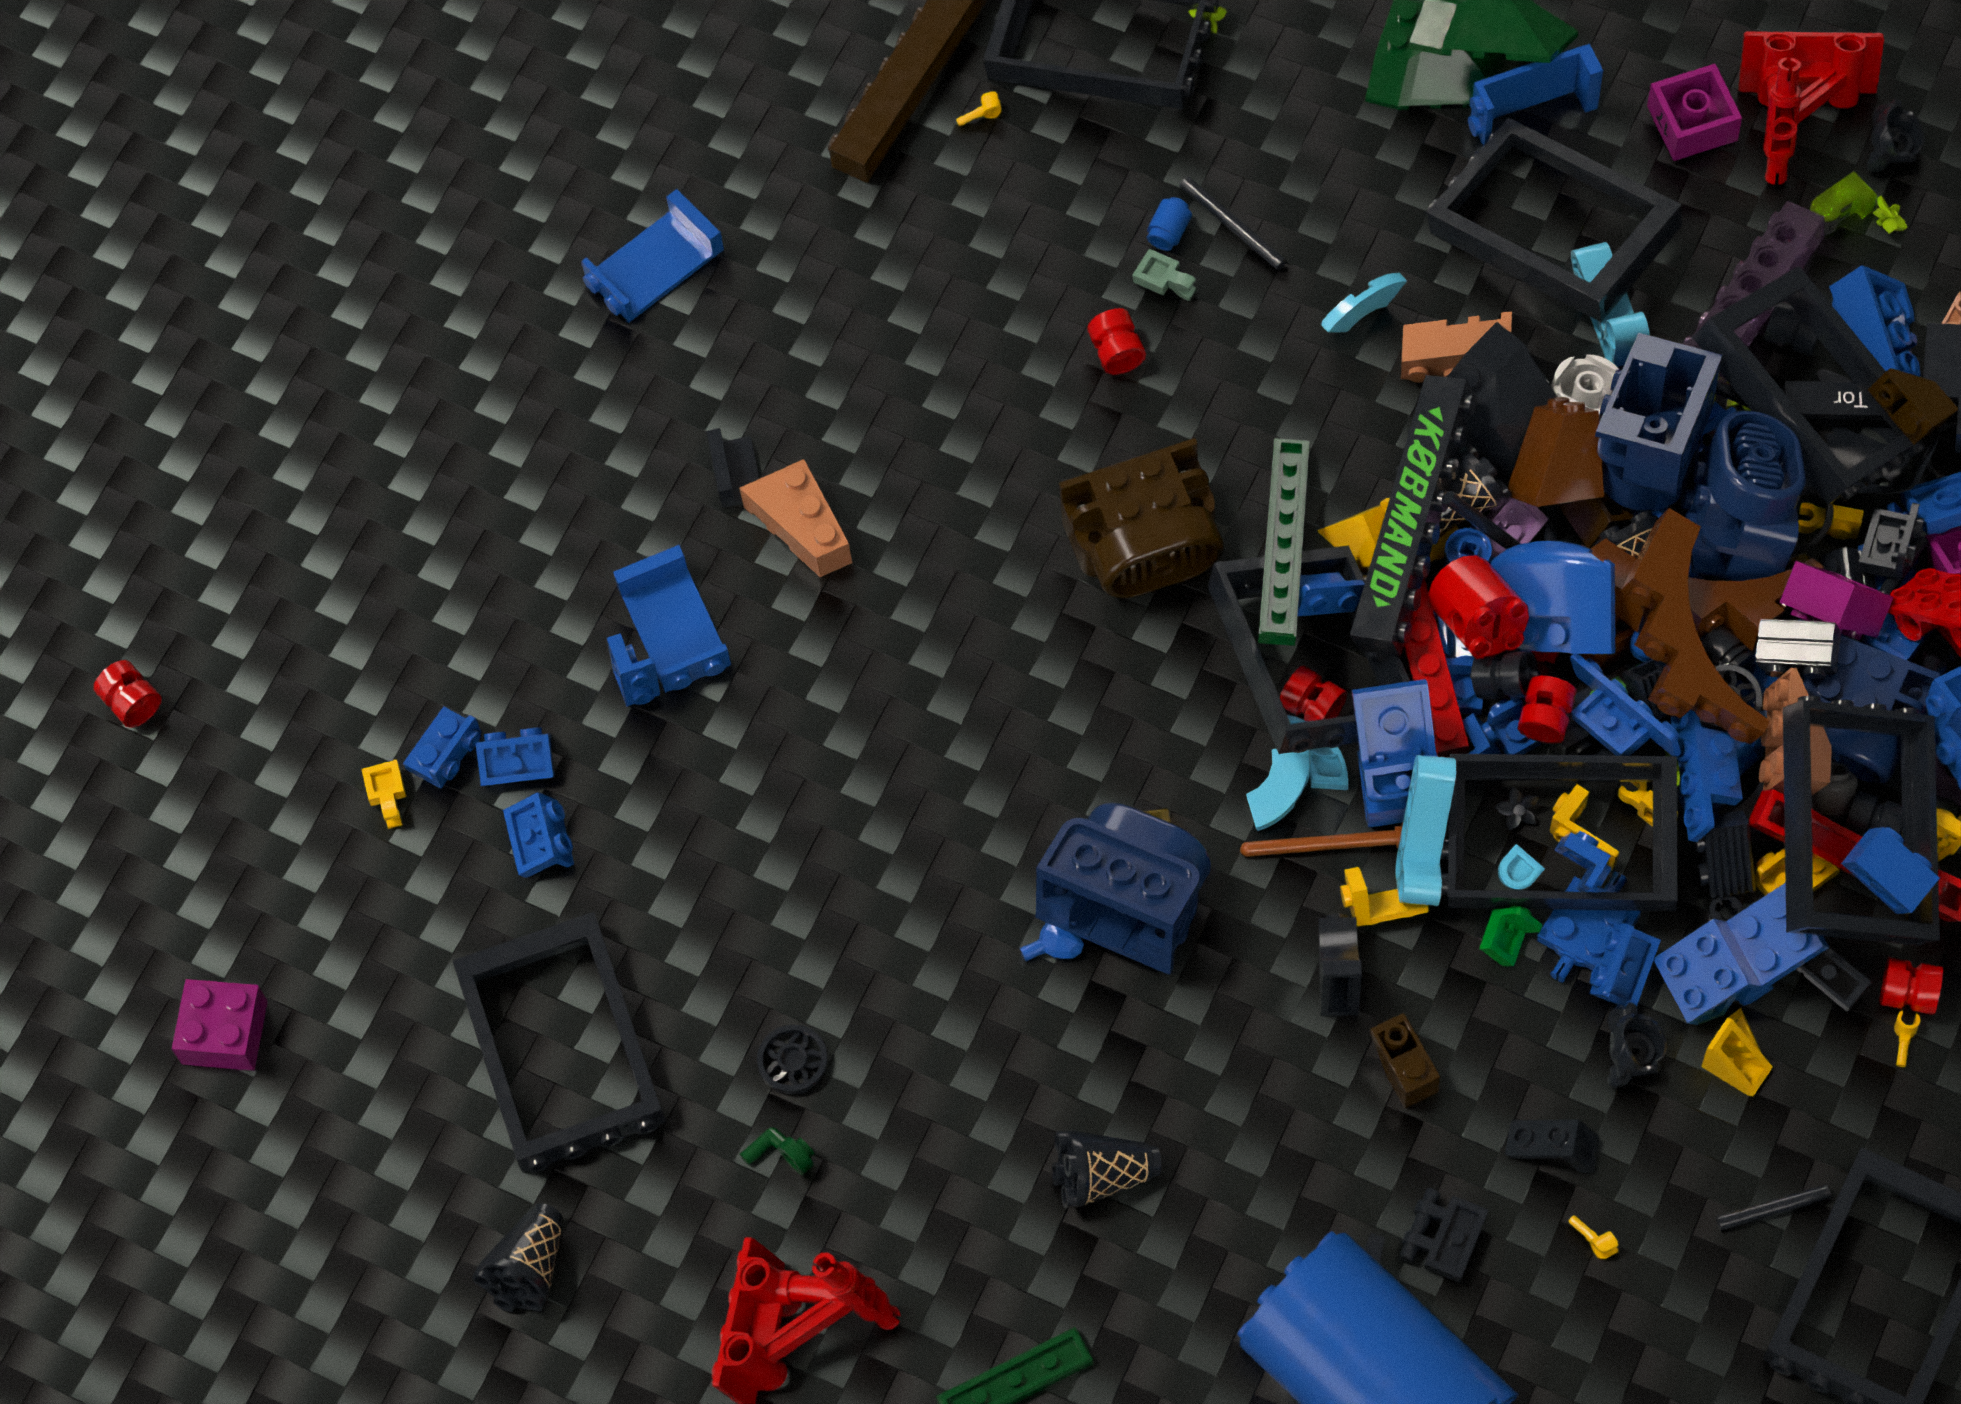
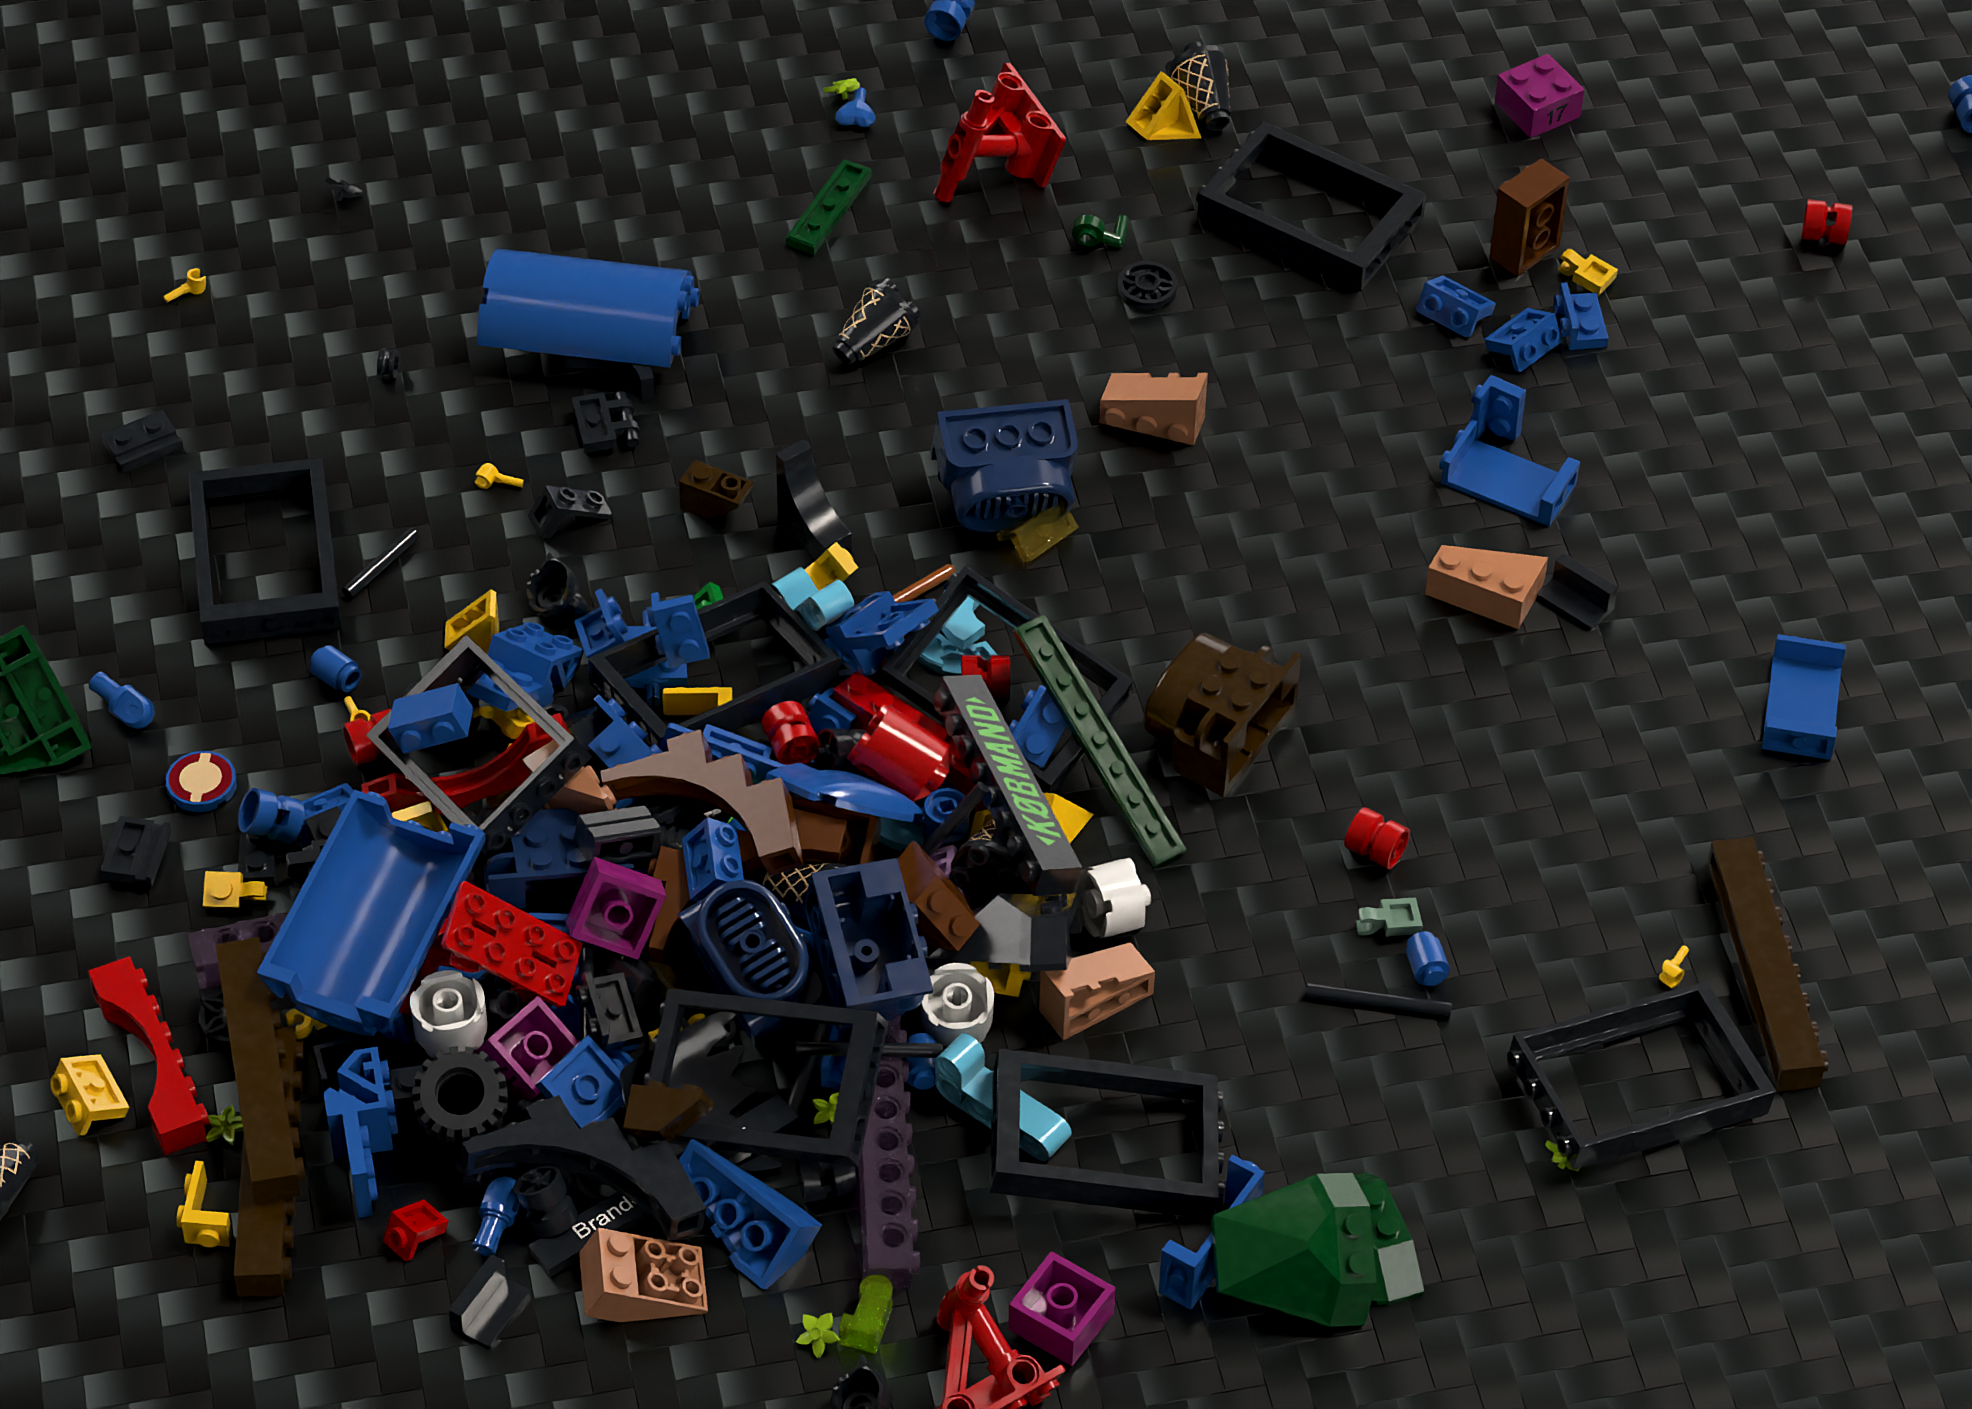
camera: 135 degrees right, 15 degrees down
medium azure tile [1321,273,1407,333] -> none
medium azure tile [1498,844,1545,890] -> none
none -> blue brick [310,645,362,693]
none -> blue bracket [681,817,744,902]
none -> white brick [1075,858,1151,939]
none -> nougat wedge [1099,373,1208,445]
none -> yellow slope [1125,71,1202,140]
none -> reddish brown brick [1489,158,1570,277]

